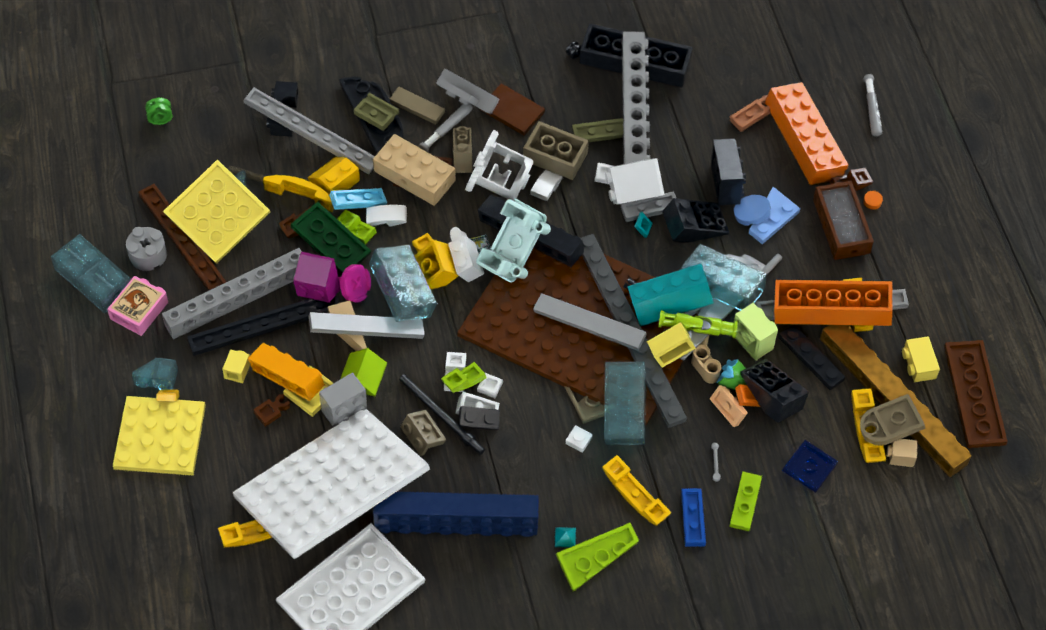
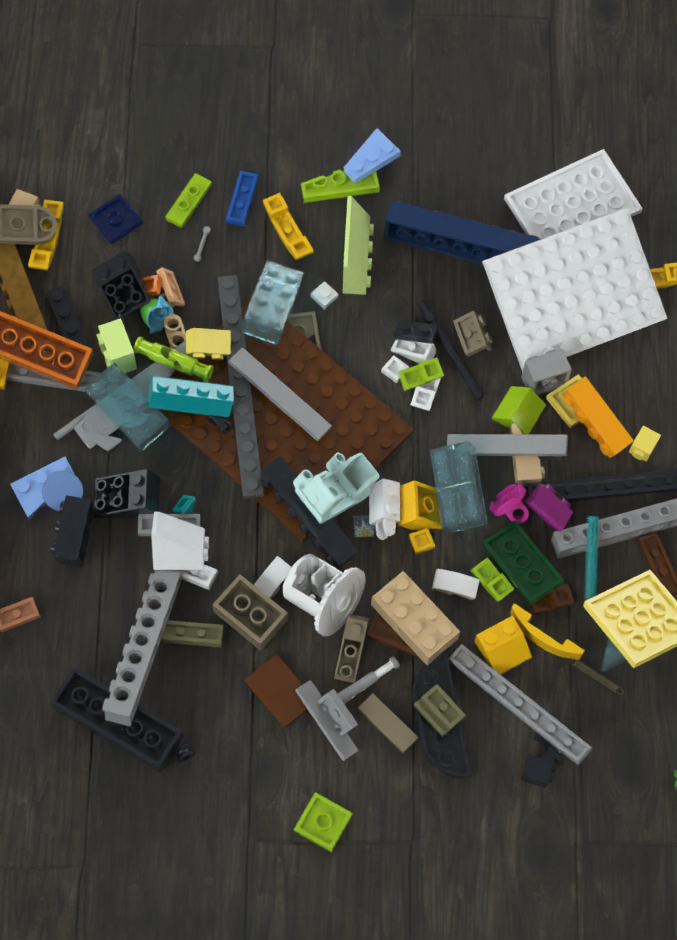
camera: 165 degrees left, 10 degrees up
reddish brown plate [253,394,290,427] -> none
medium azure tile [329,188,387,210] -> none
teal slope [555,527,576,548] -> none
none -> lime tile [294,792,353,852]
none -> yellowish green slope [343,196,374,295]
none -> light blue wing [344,129,401,184]
none -> teal axle [584,516,599,599]

